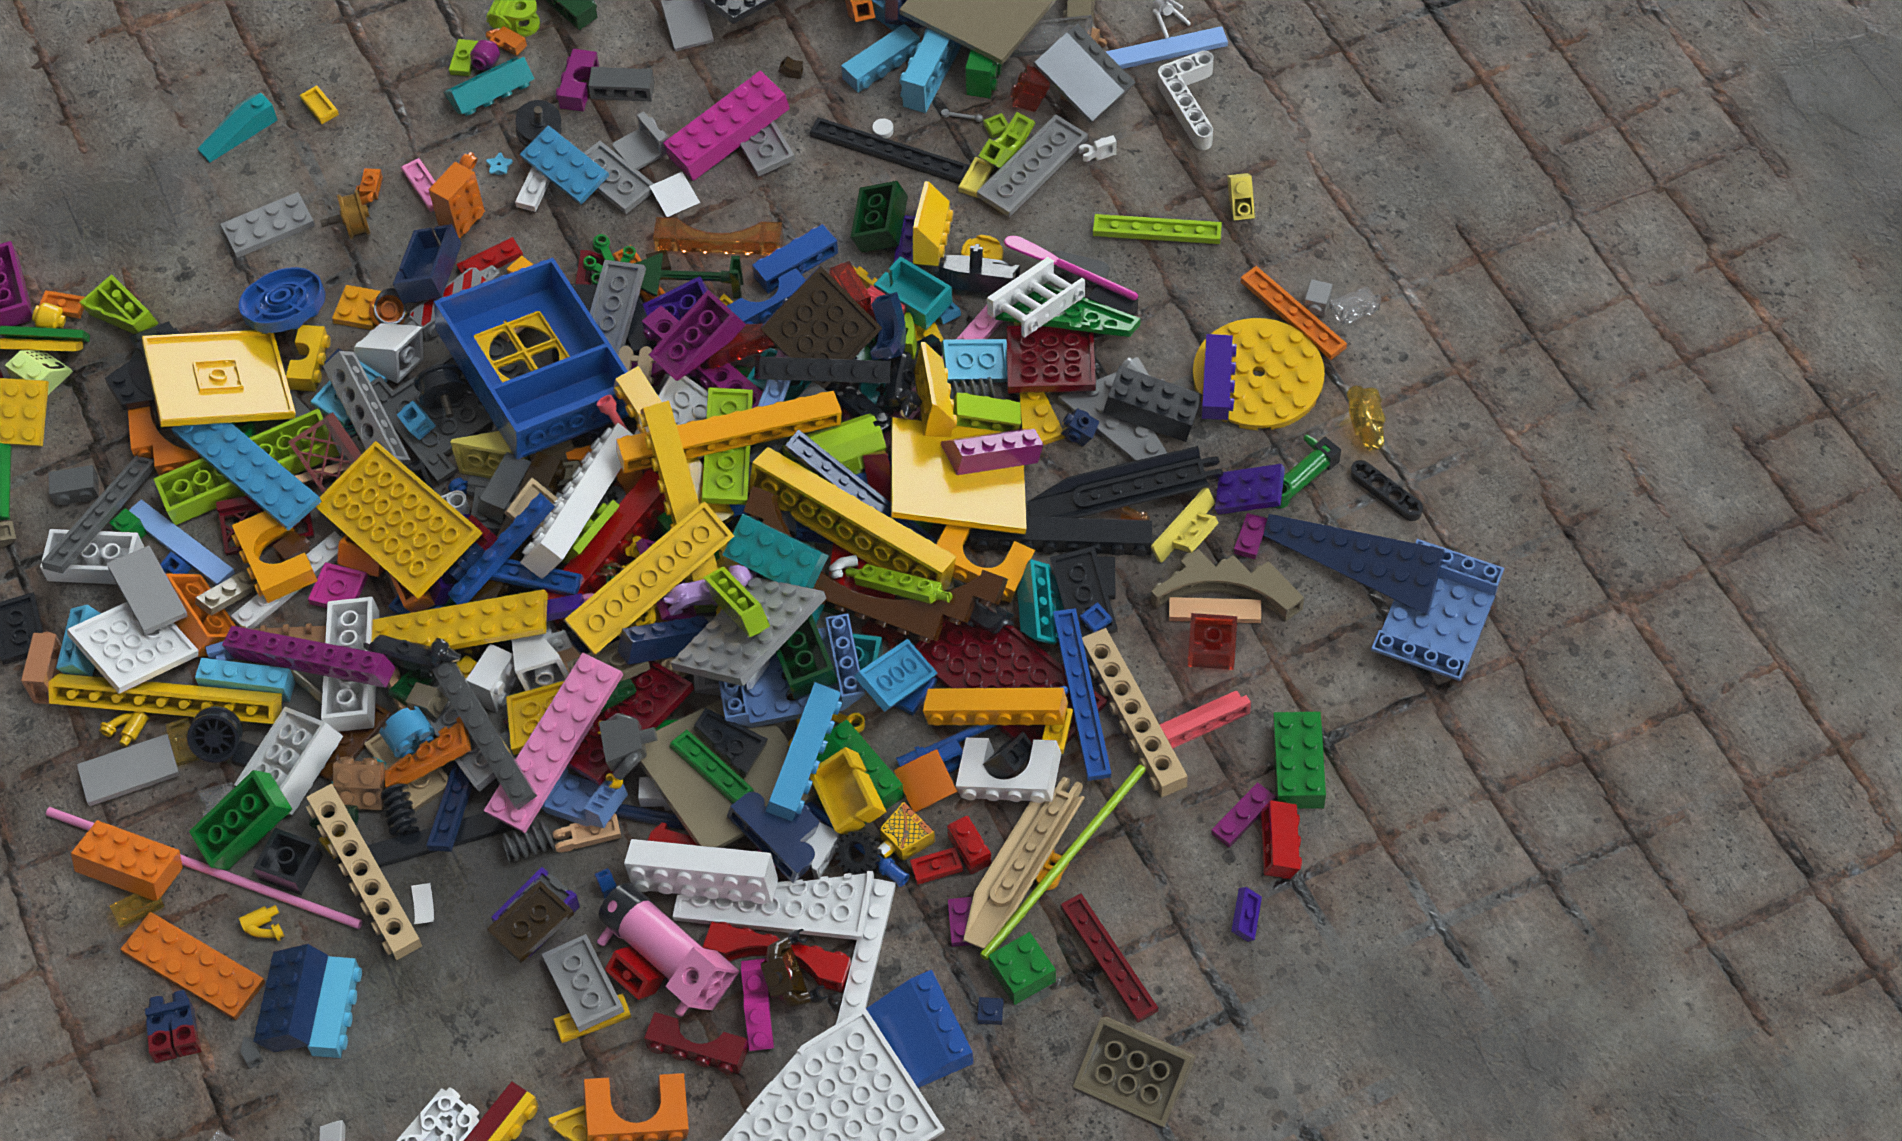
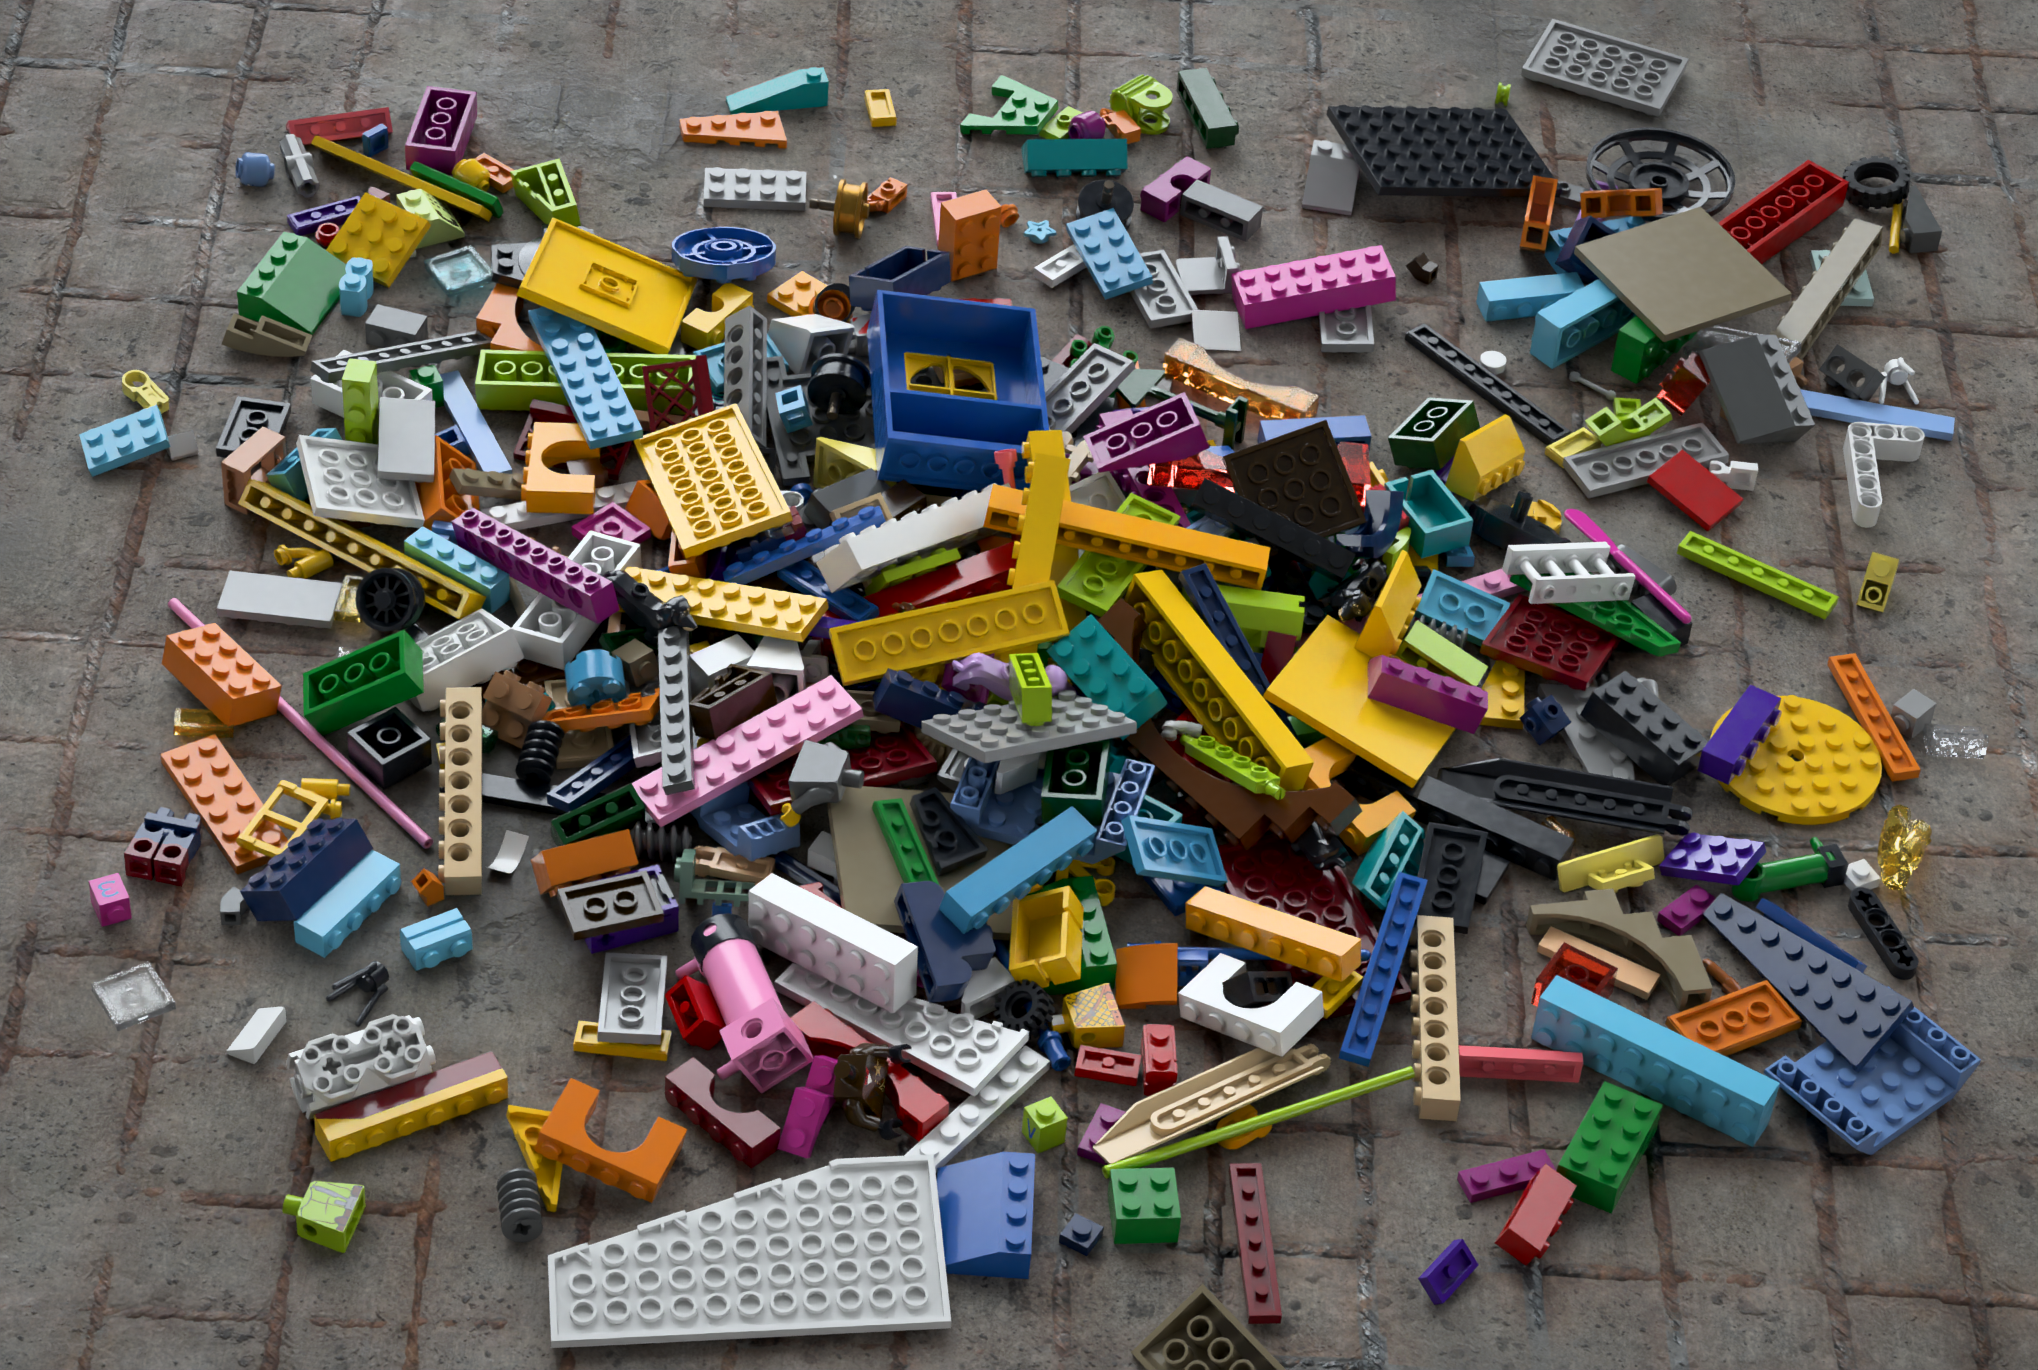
camera: 20 degrees right, 15 degrees down
blue tile [1080,602,1112,633] -> none
none -> dark pink brick [89,873,132,927]
none -> yellow window [236,780,328,858]
none -> black plant [326,961,389,1027]
none -> medium azure brick [339,257,374,317]
none -> lime brick [342,358,379,444]
none -> medium azure brick [400,908,473,971]
none -> orange piece [411,868,444,906]
none -> clear light blue plate [424,245,494,297]
none -> orange brick [531,829,638,898]
none -> dark green brick [551,783,645,847]
none -> sand green plate [674,849,755,907]
none -> wing [679,111,787,149]
none -> dark brown wedge [689,664,778,741]
none -> wing [960,75,1059,134]
none -> lime brick [1022,1096,1068,1154]
none -> medium azure brick [1531,975,1780,1147]
none -> red tile [1647,449,1743,532]
none -> orange plate [1665,980,1802,1056]
none -> dark orange piece [1702,958,1742,995]
none -> blue plate [1756,898,1867,973]
none -> dark grey brick [1819,344,1886,402]
none -> white plate [1844,859,1881,891]

